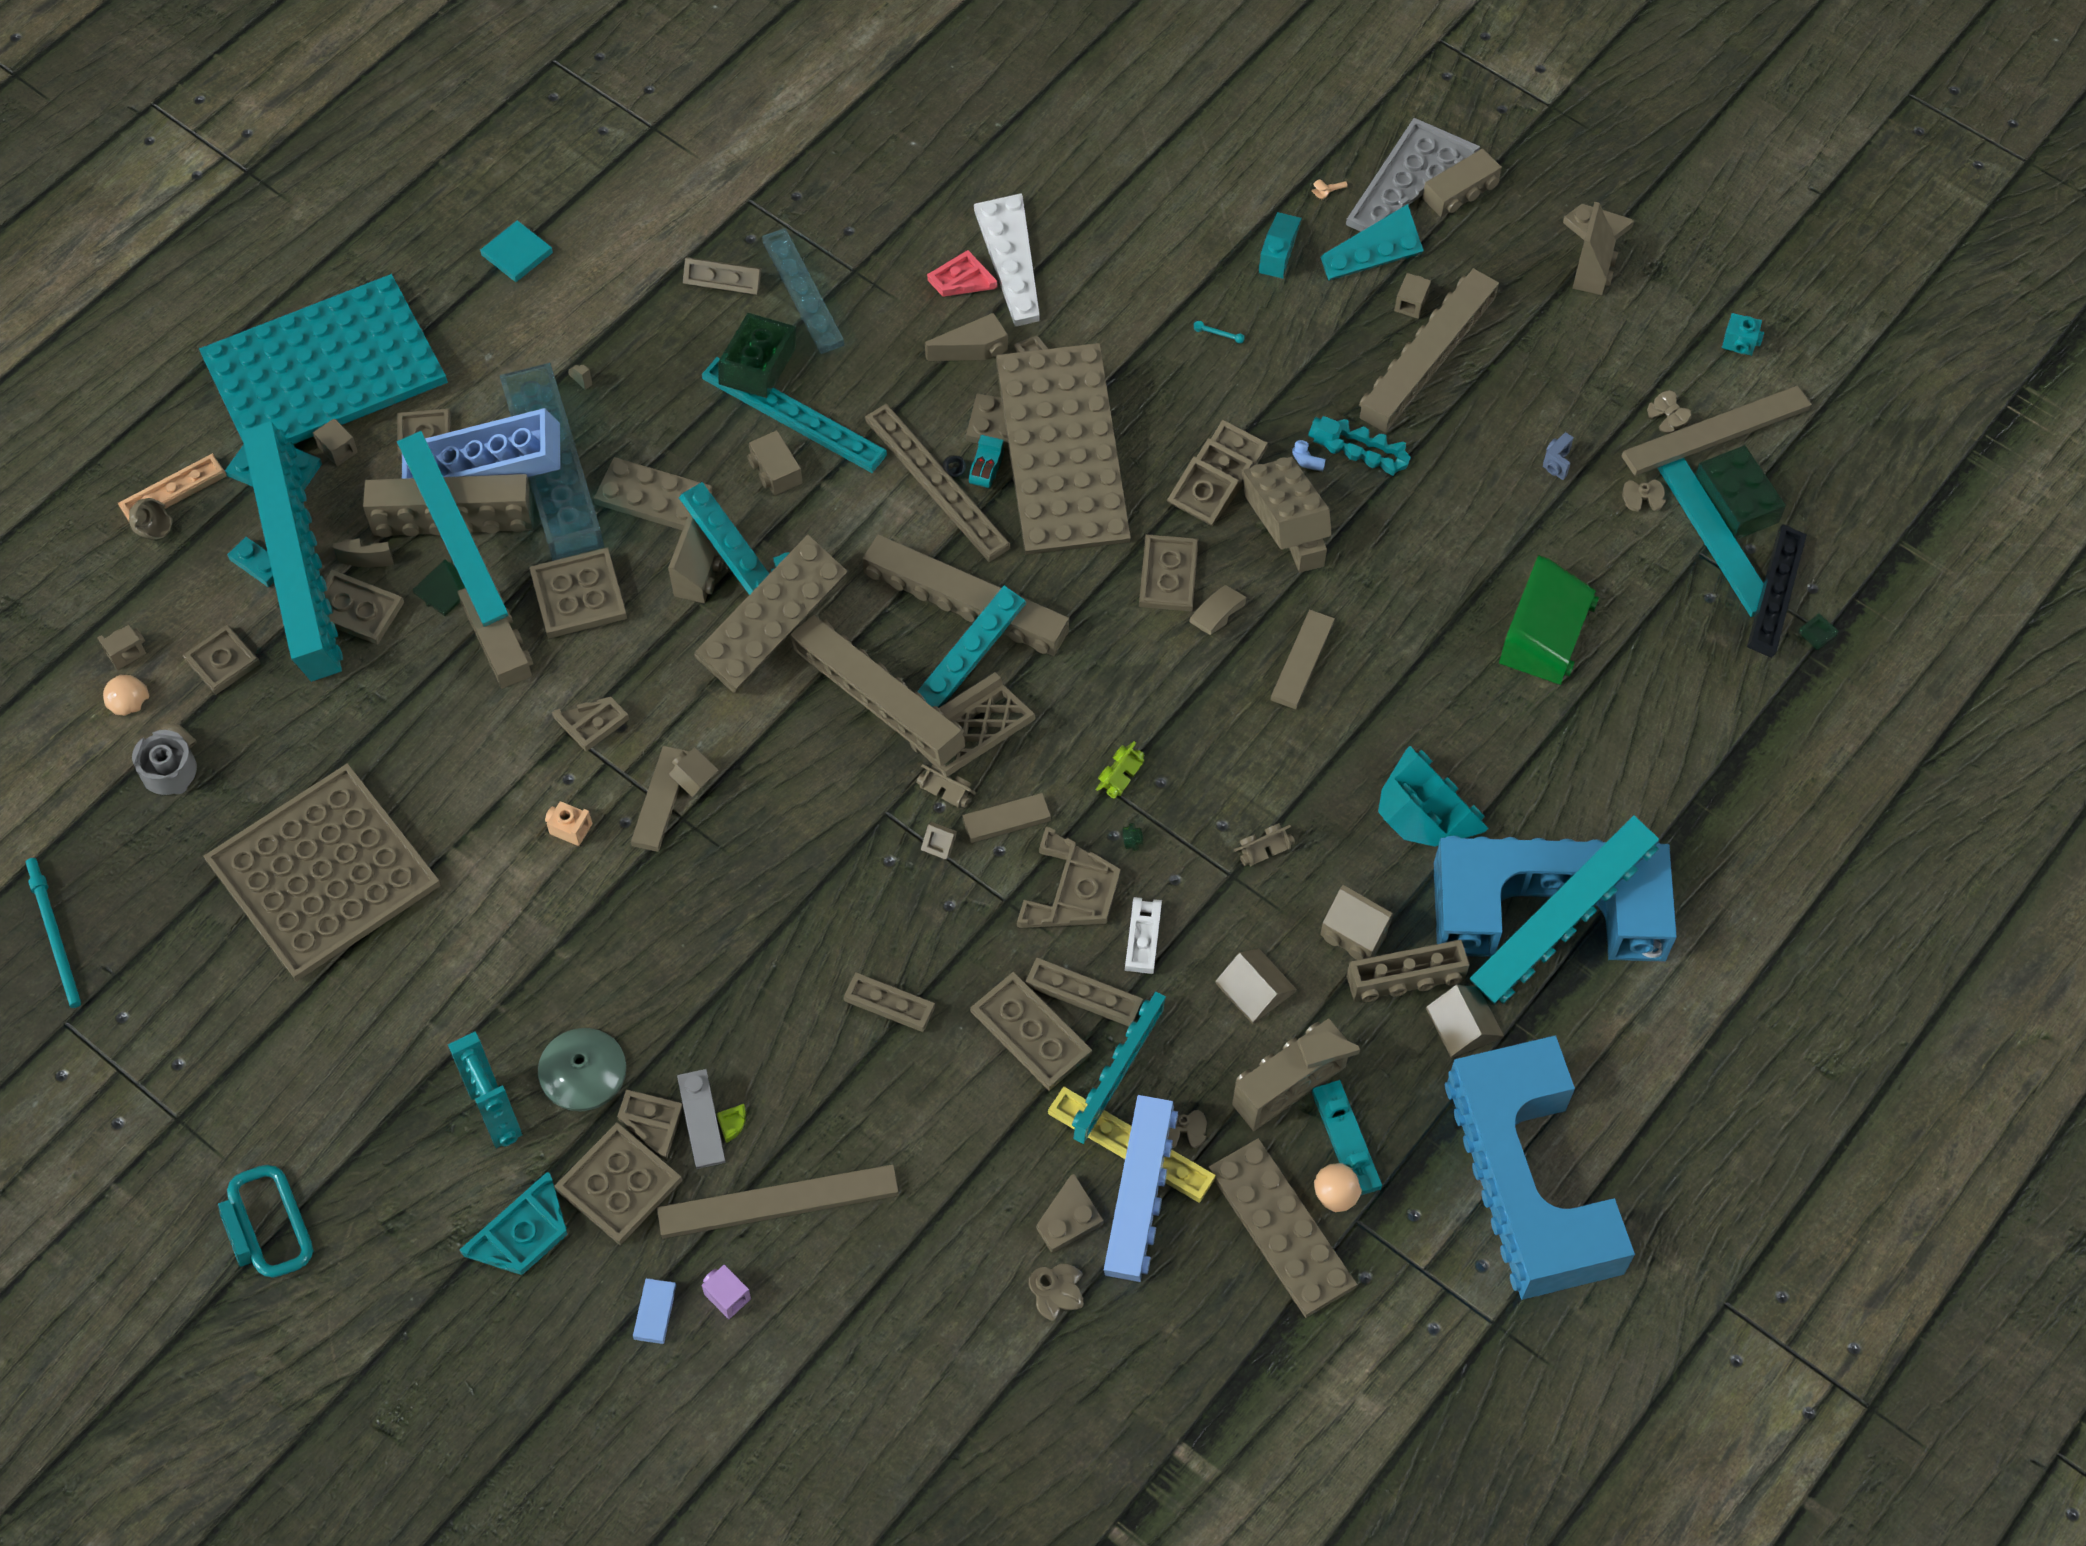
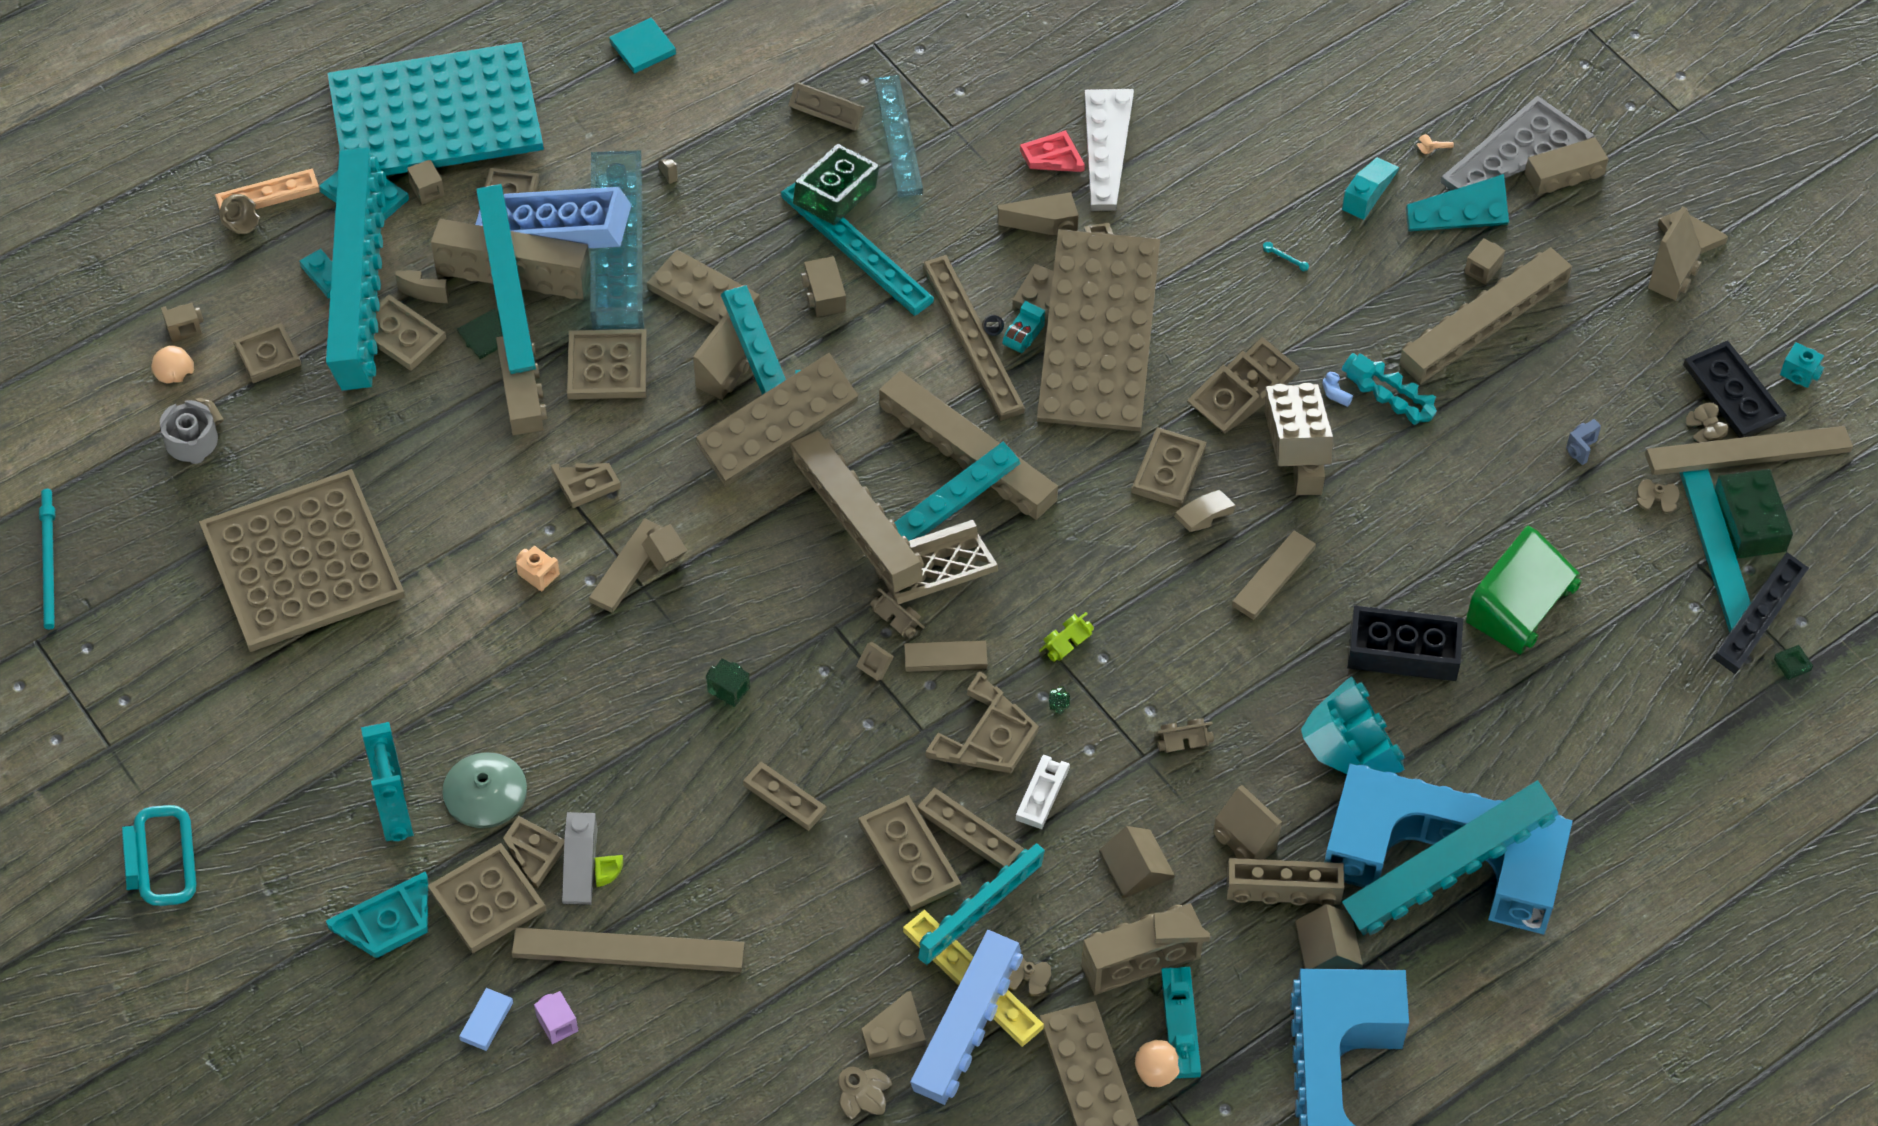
camera: 15 degrees right, 5 degrees down
none -> clear green brick [706,658,750,707]
none -> black brick [1347,605,1464,681]
none -> black plate [1683,340,1787,438]

